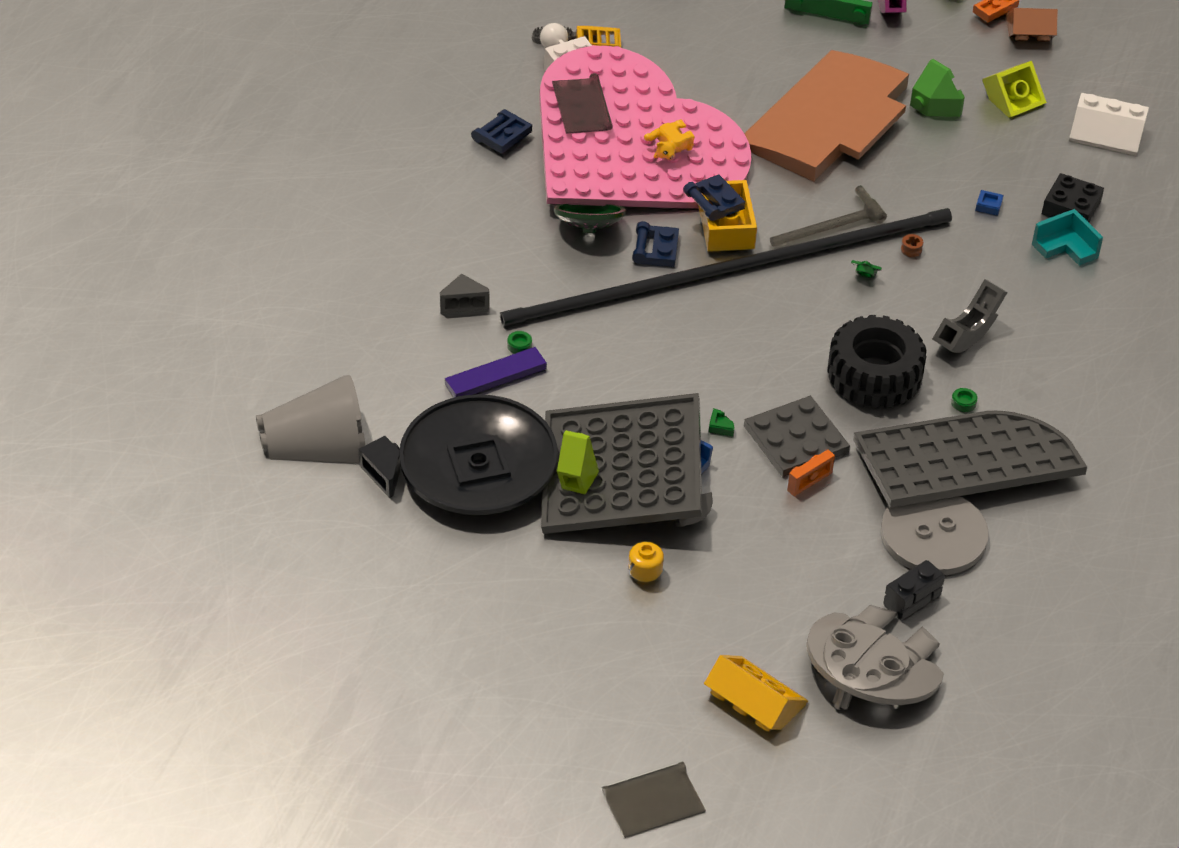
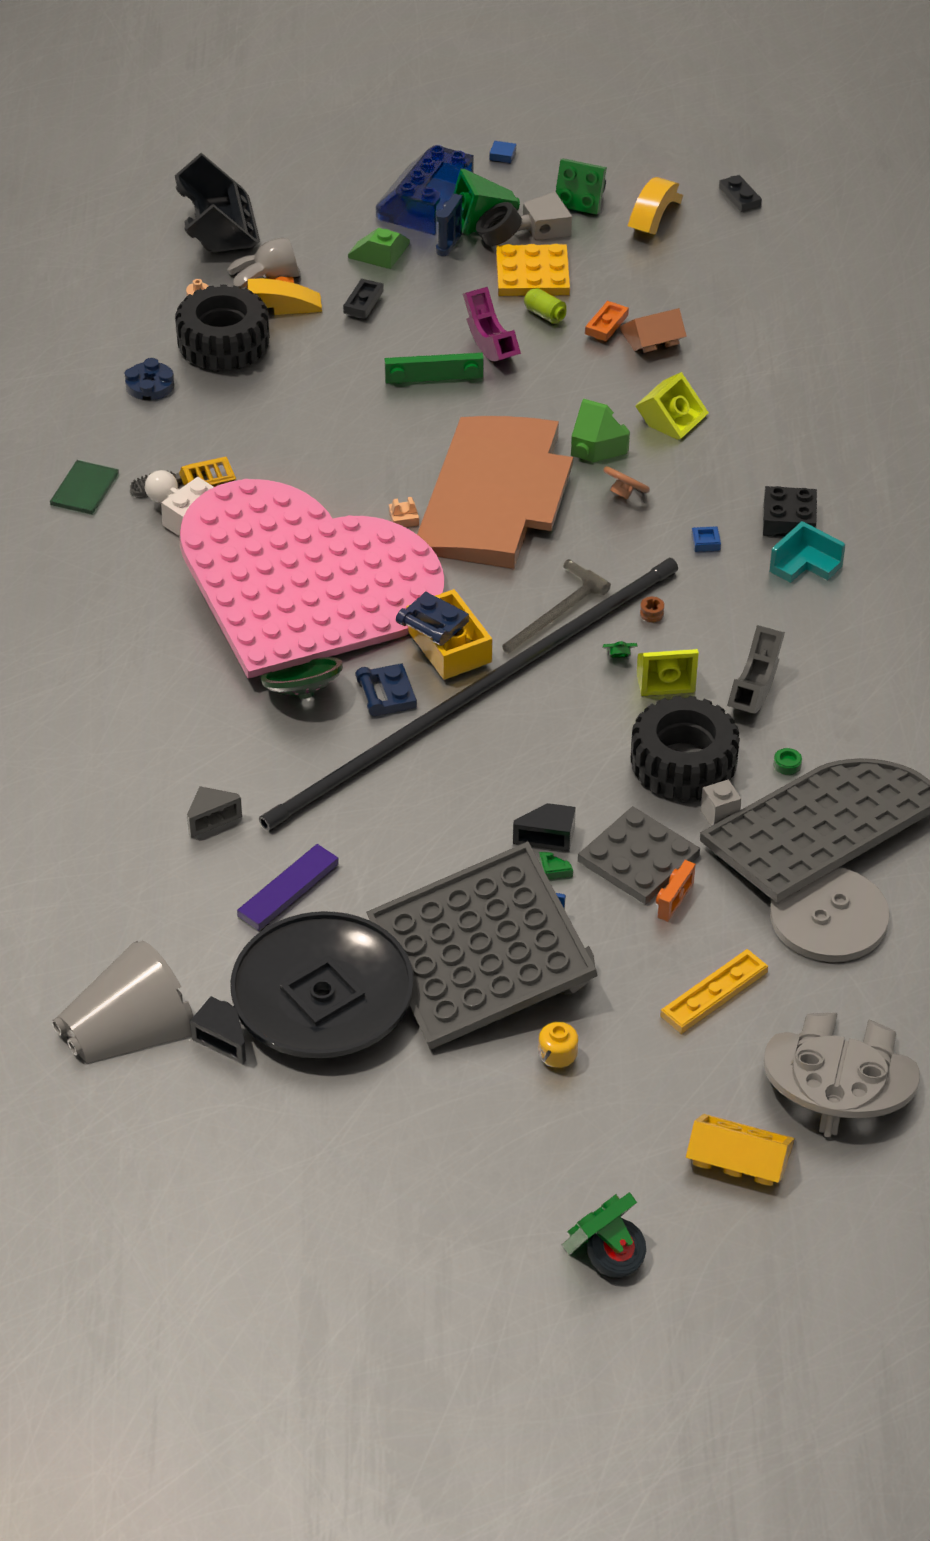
camera: 20 degrees left, 0 degrees up
dark blue plate [471,109,533,154] -> none
green tile [507,331,532,354] -> none
clear smoke piece [552,73,613,134] -> none
lime slope [557,430,599,494] -> none
clear smoke piece [602,761,706,838] -> none
yellow animal [644,119,695,160] -> none
black brick [883,560,945,620] -> none
white slope [1069,93,1149,156] -> none
none -> clear green piece [50,460,119,515]
none -> light nougat tile [389,497,419,527]
none -> black slope [513,803,576,852]
none -> plate [561,1192,646,1277]
none -> nougat piece [603,466,650,499]
none -> neon yellow slope [637,649,699,696]
none -> yellow tile [660,949,768,1034]
none -> light grey brick [701,779,741,826]

